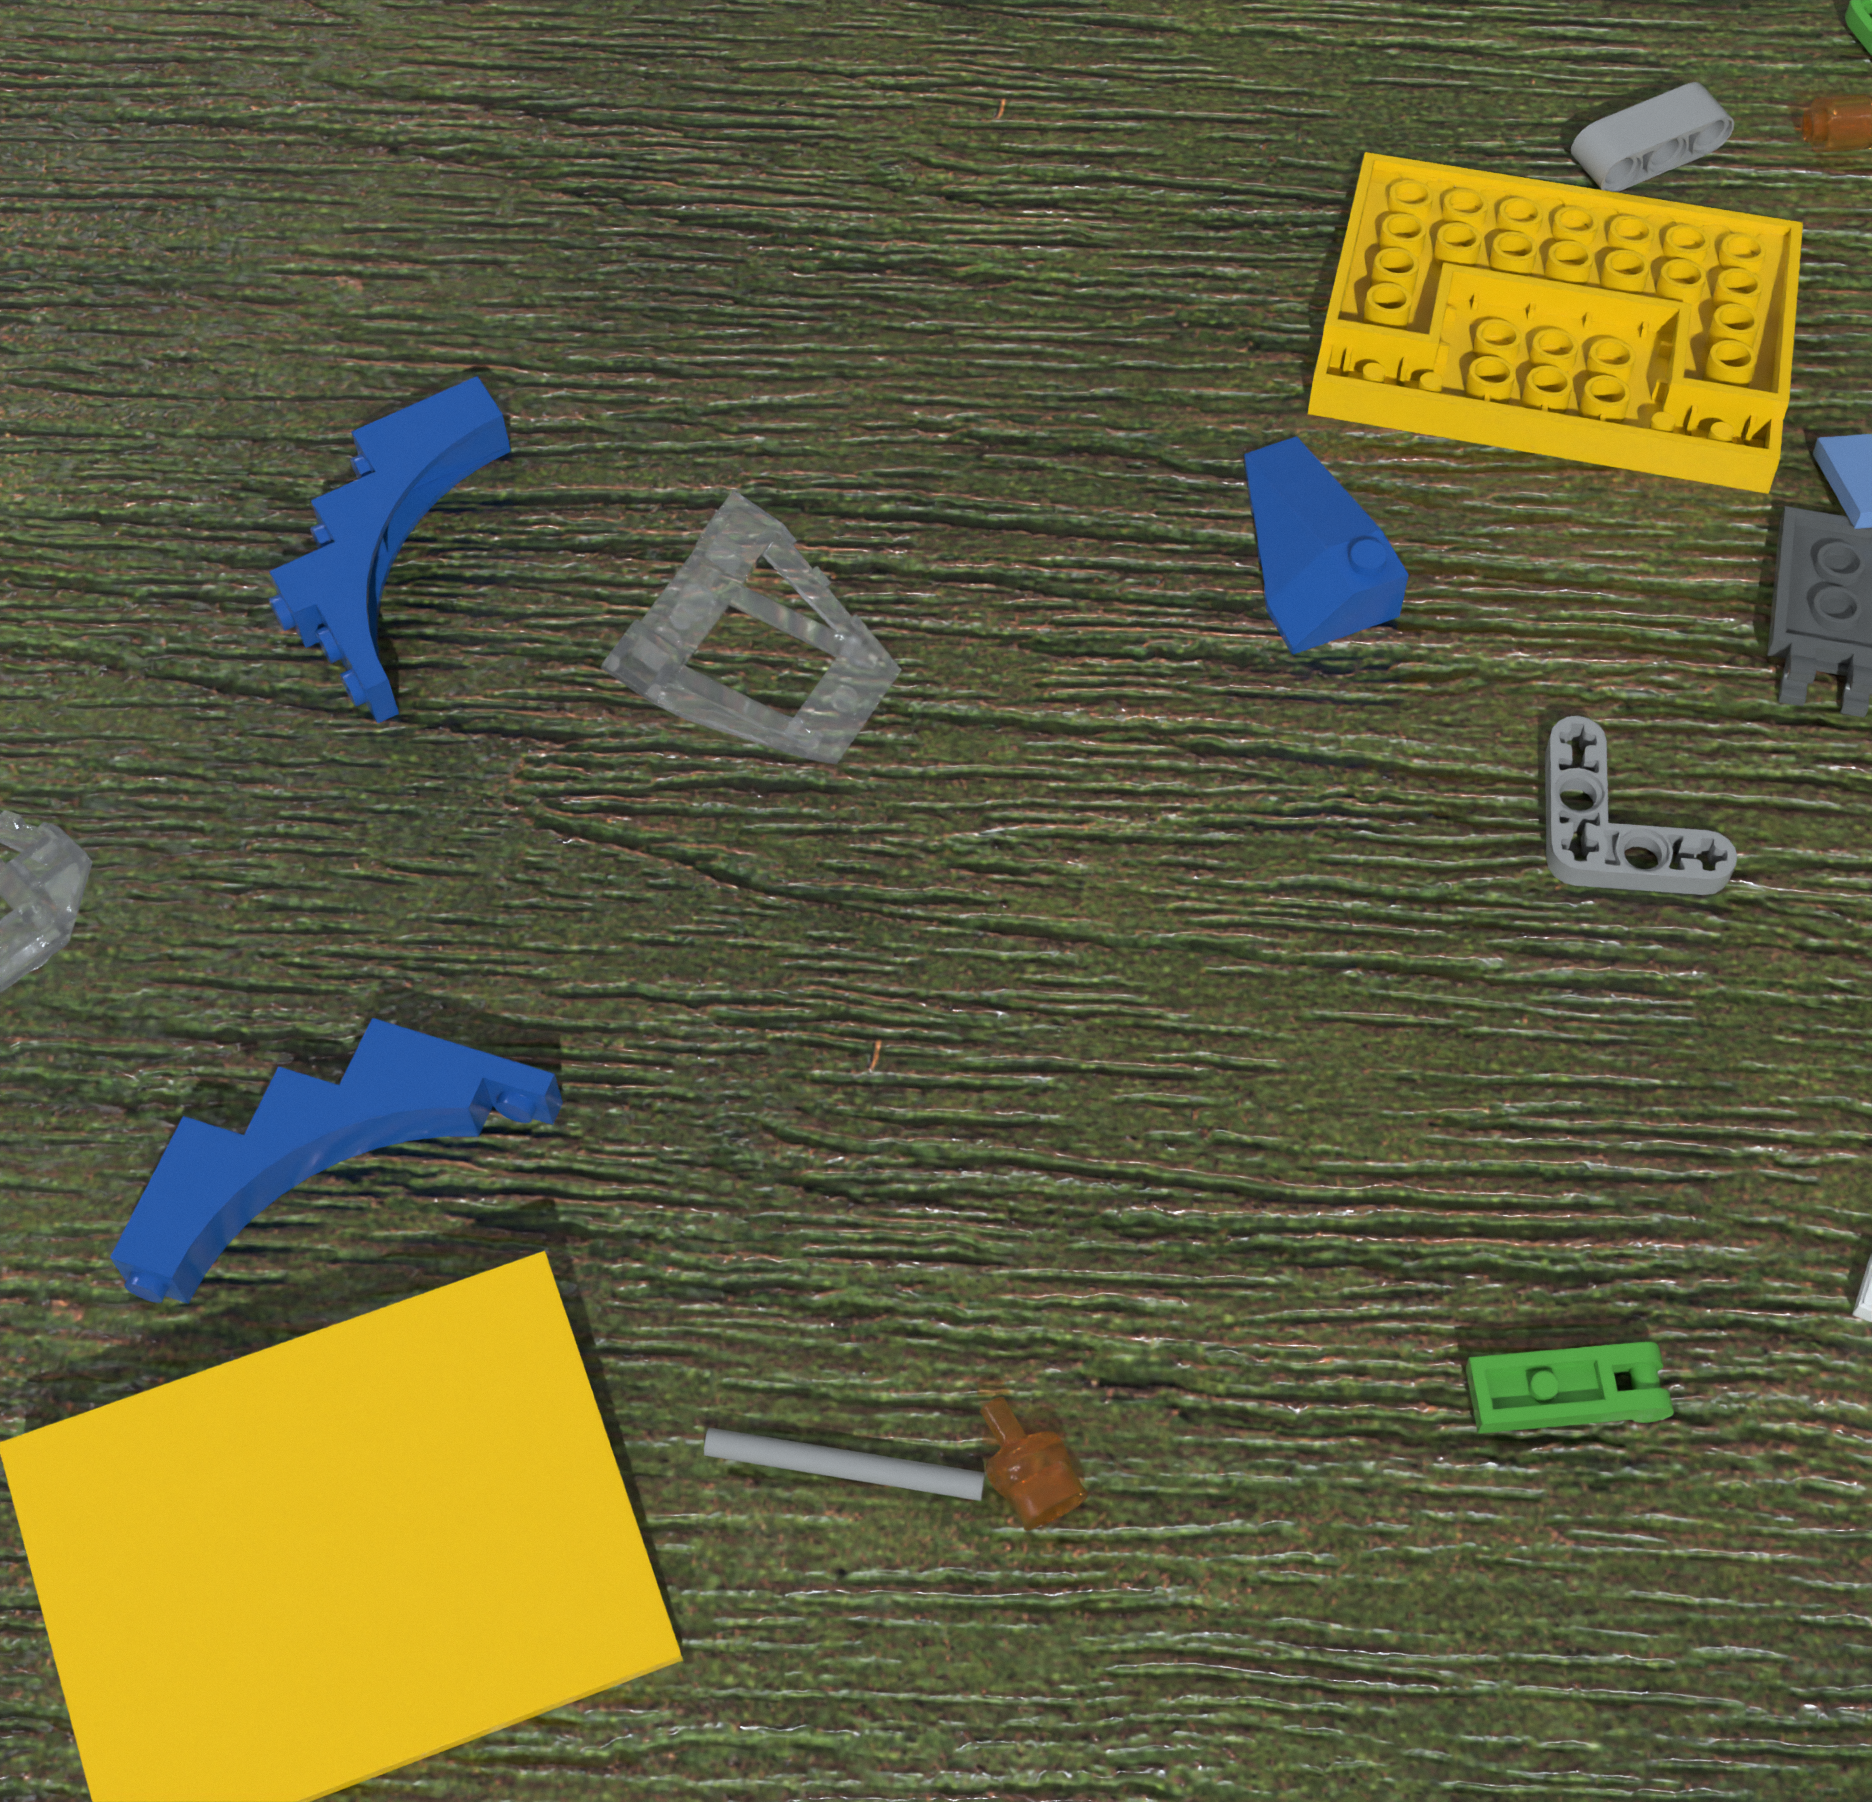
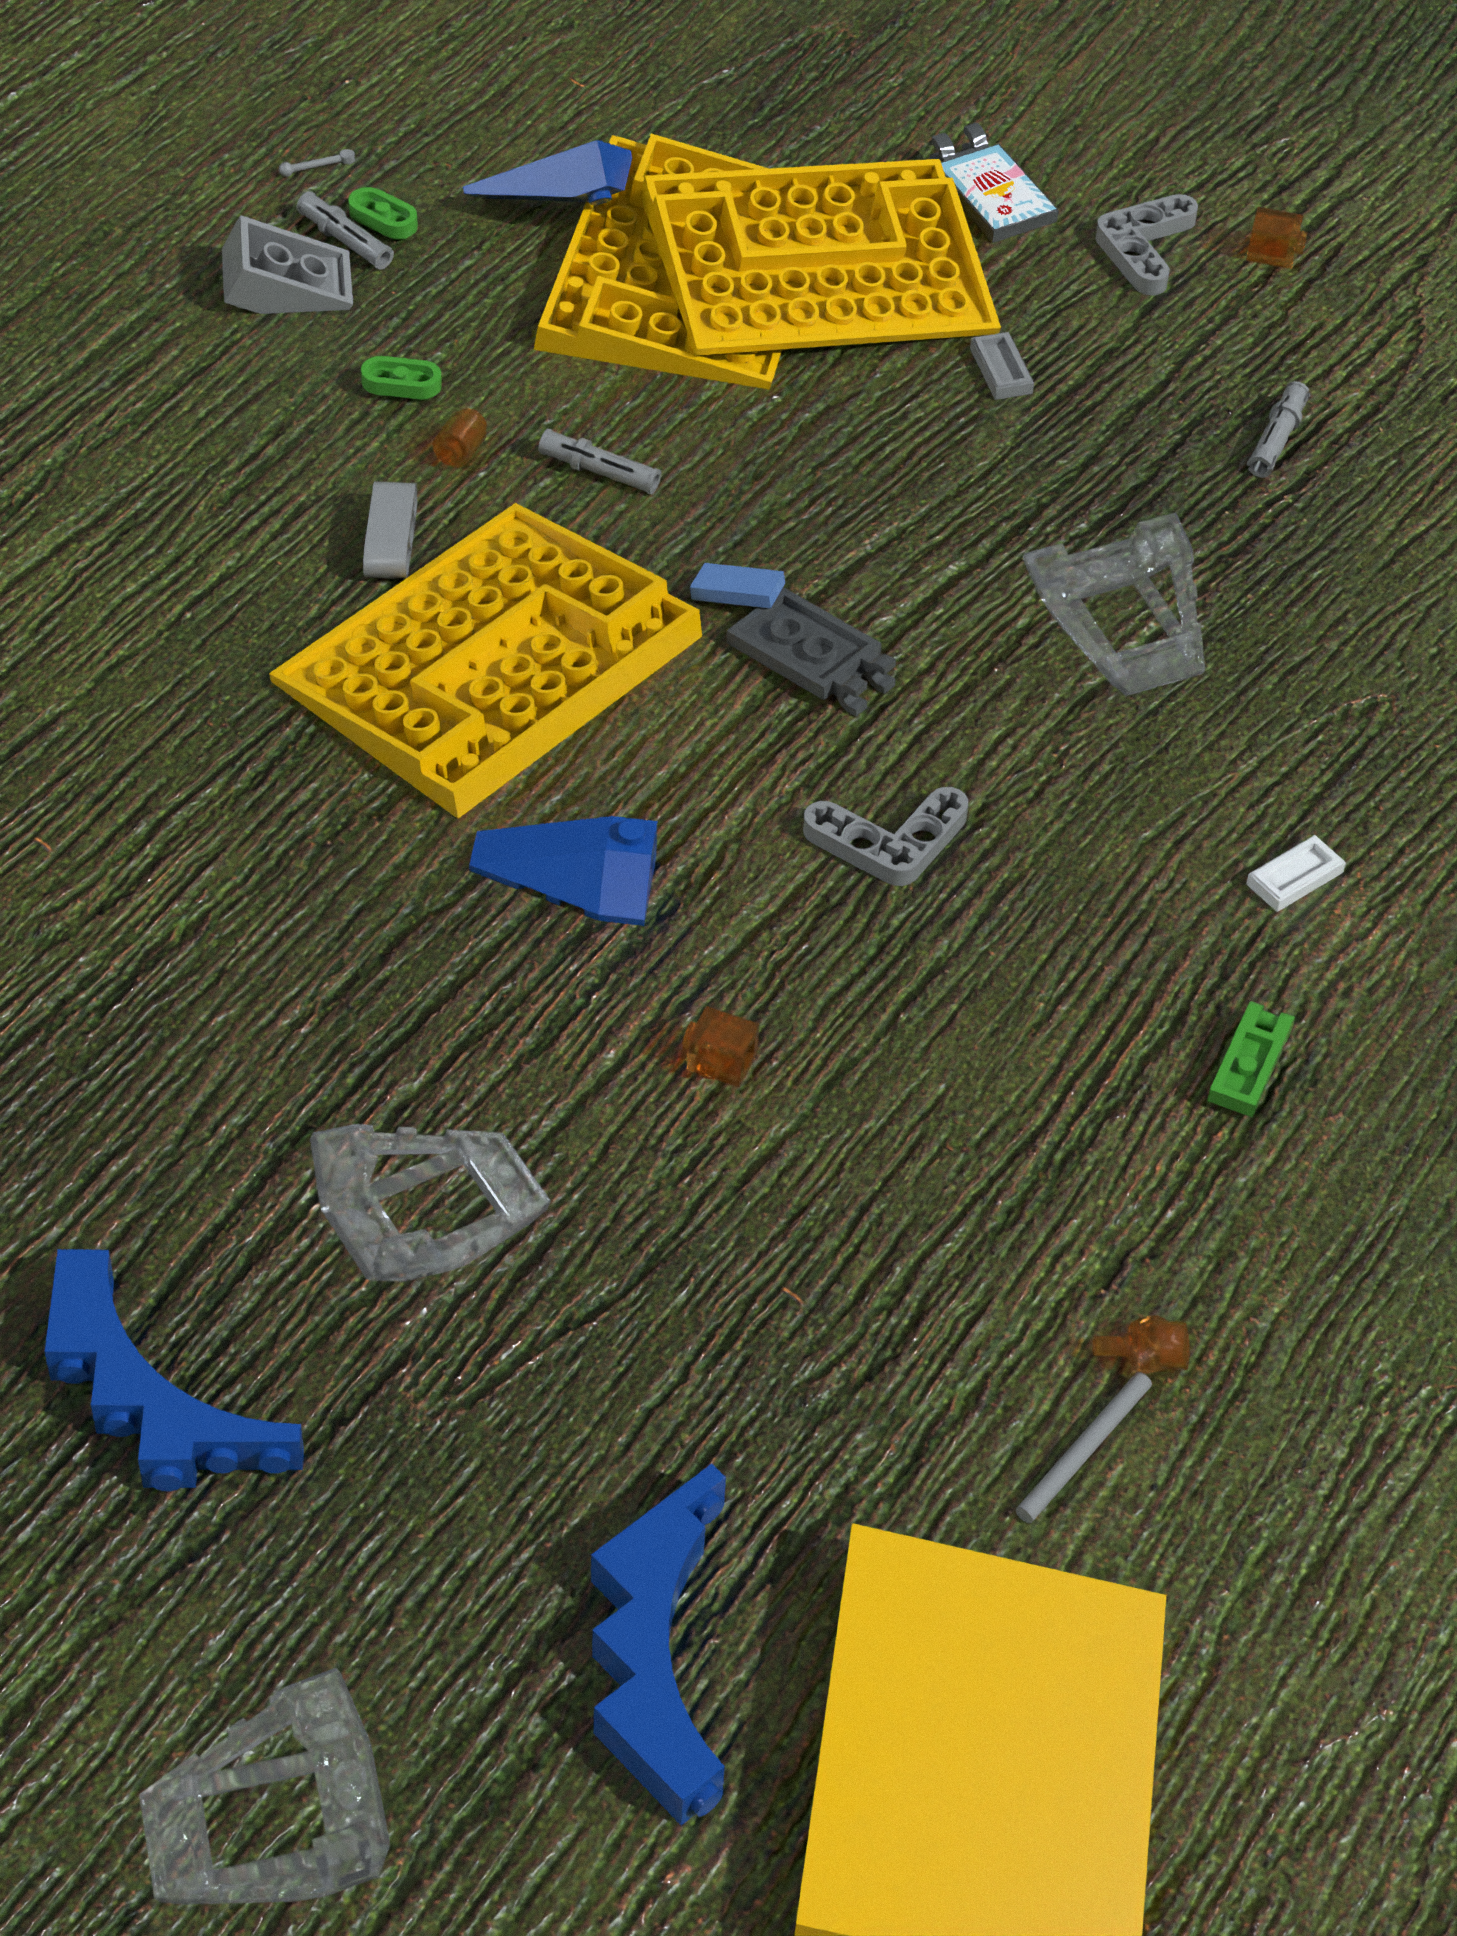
camera: 65 degrees left, 10 degrees down
none -> clear orange brick [682,1006,759,1088]

